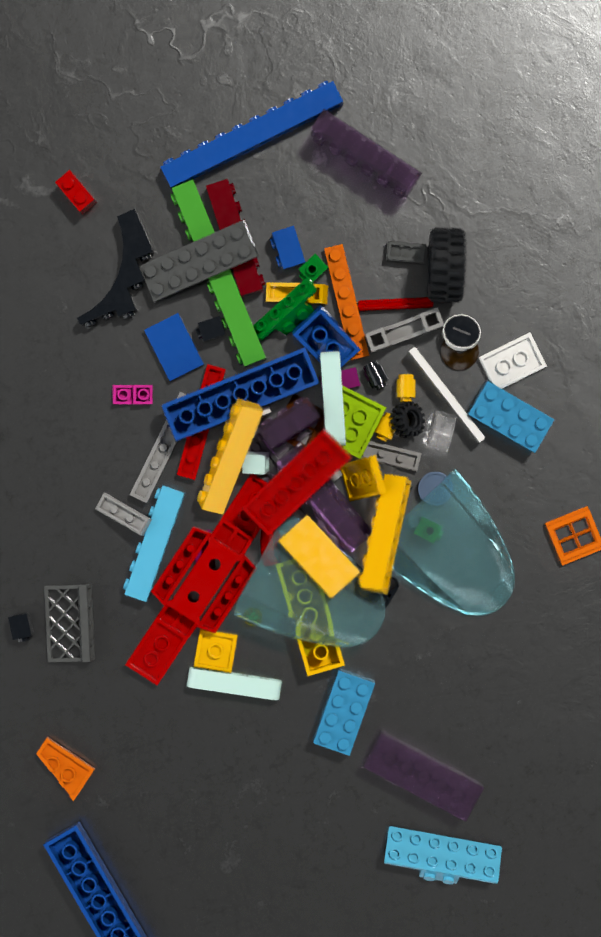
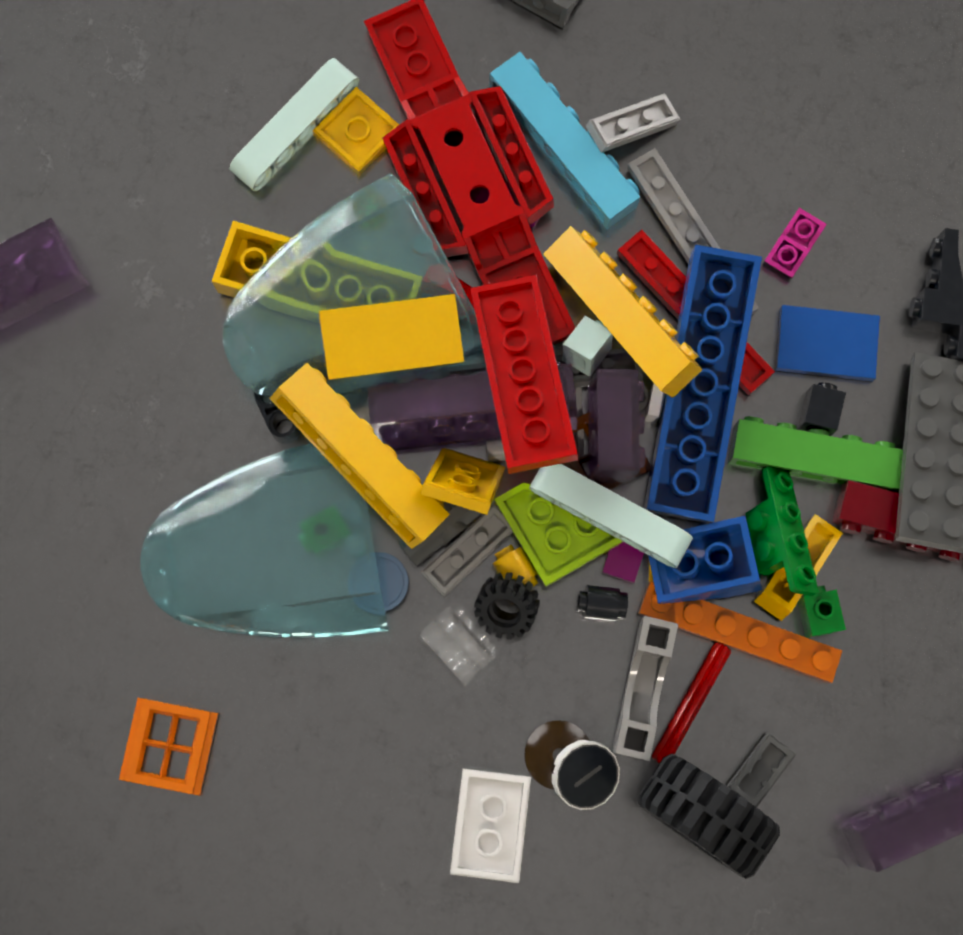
camera: 125 degrees right, 10 degrees down
blue brick [270,226,306,271] -> none
dark azure brick [313,668,375,756] -> none
yellow brick [396,374,416,402] -> none
white tile [408,347,485,443] -> none
dark azure brick [467,381,555,453] -> none

